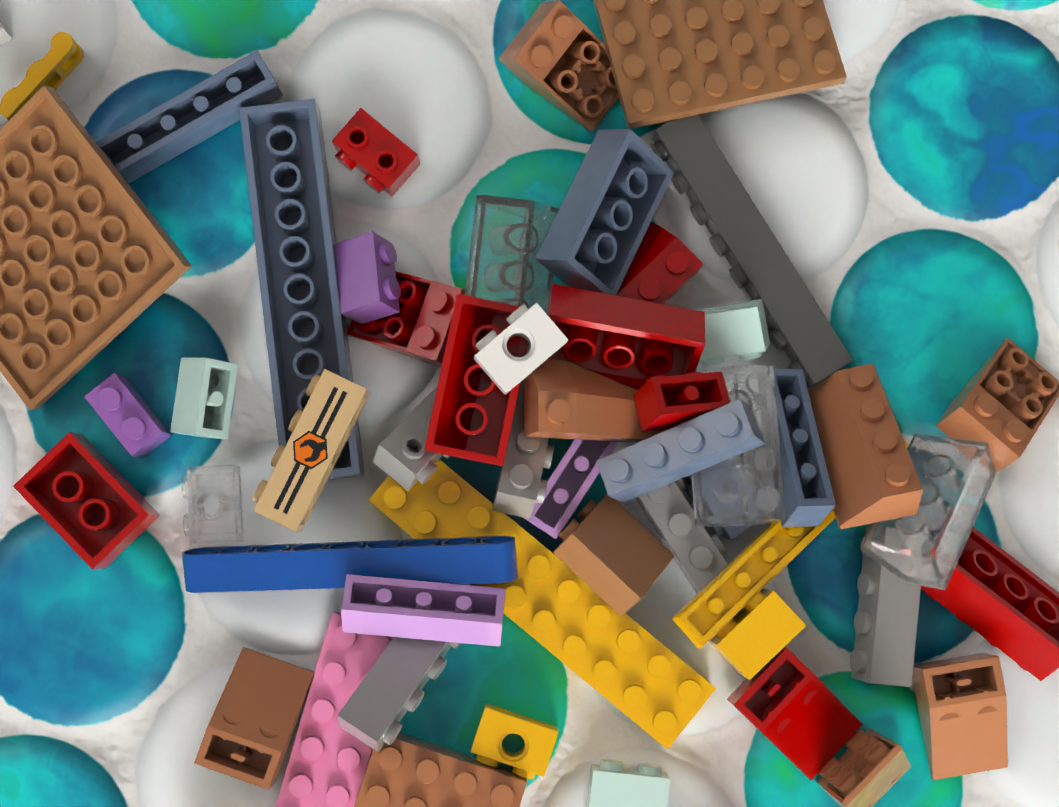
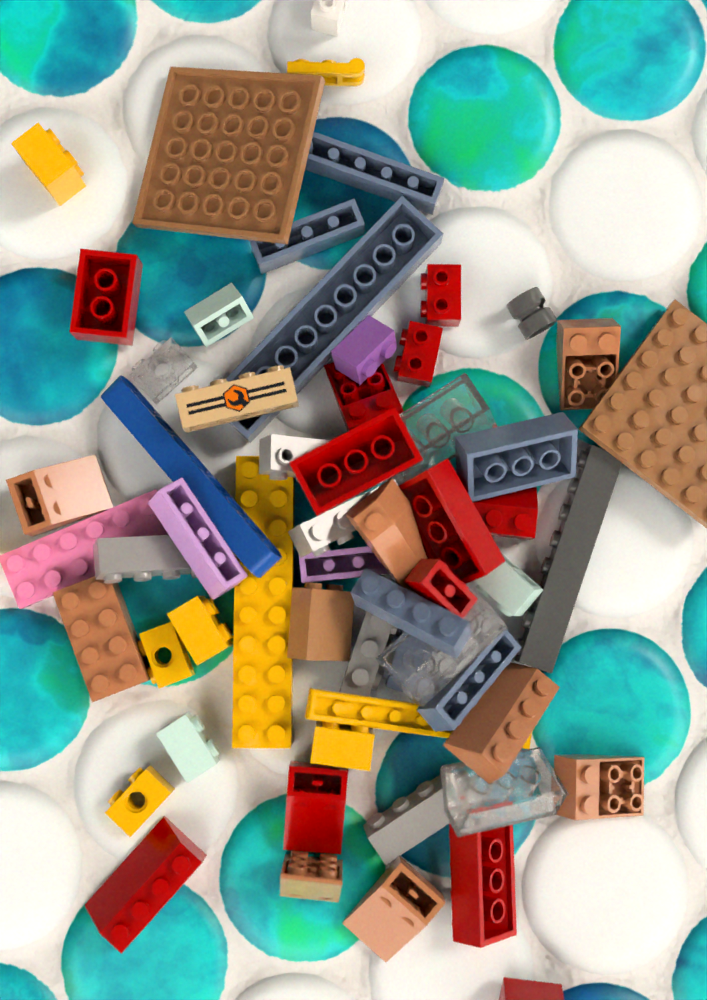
camera: 50 degrees right, 0 degrees up
medium lavender brick [84,373,172,458] -> none
white brick [474,303,568,395] -> none
none -> yellow brick [167,596,234,665]
none -> sand blue brick [249,199,365,274]
none -> red brick [393,321,443,388]
none -> dark grey wheel [506,287,558,340]

